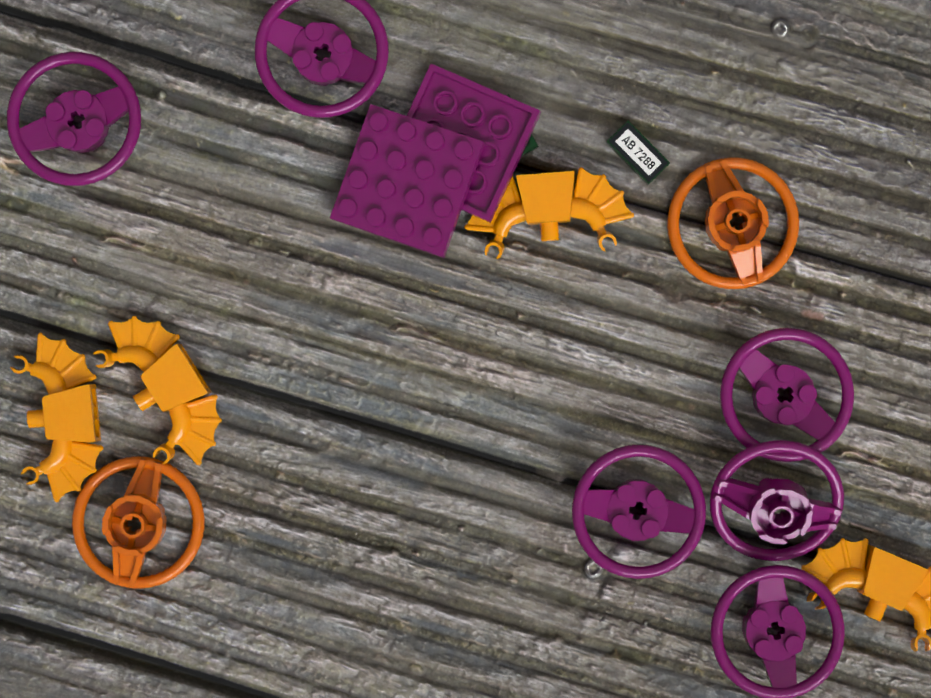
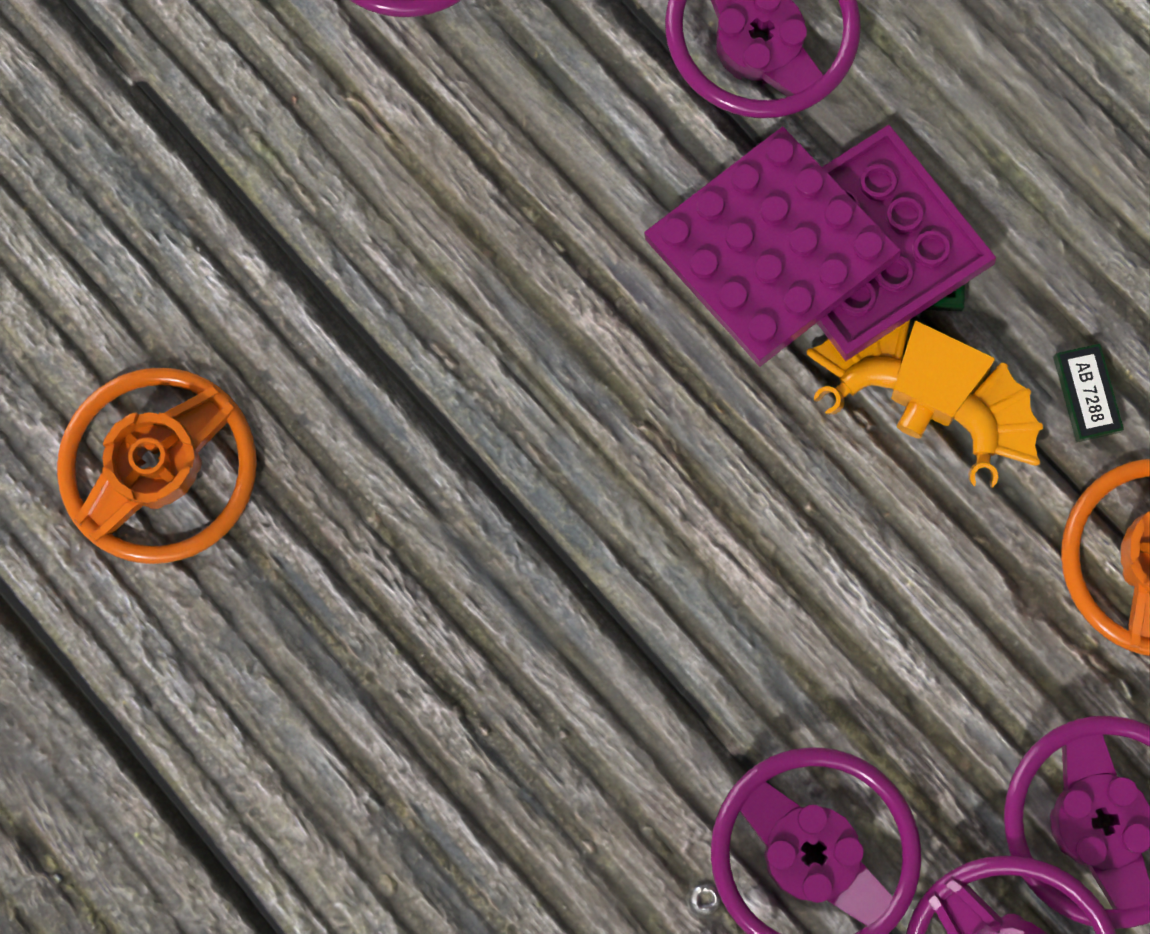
camera: 35 degrees right, 10 degrees down
light orange torso [10,333,103,502] -> none
light orange torso [94,316,222,465] -> none

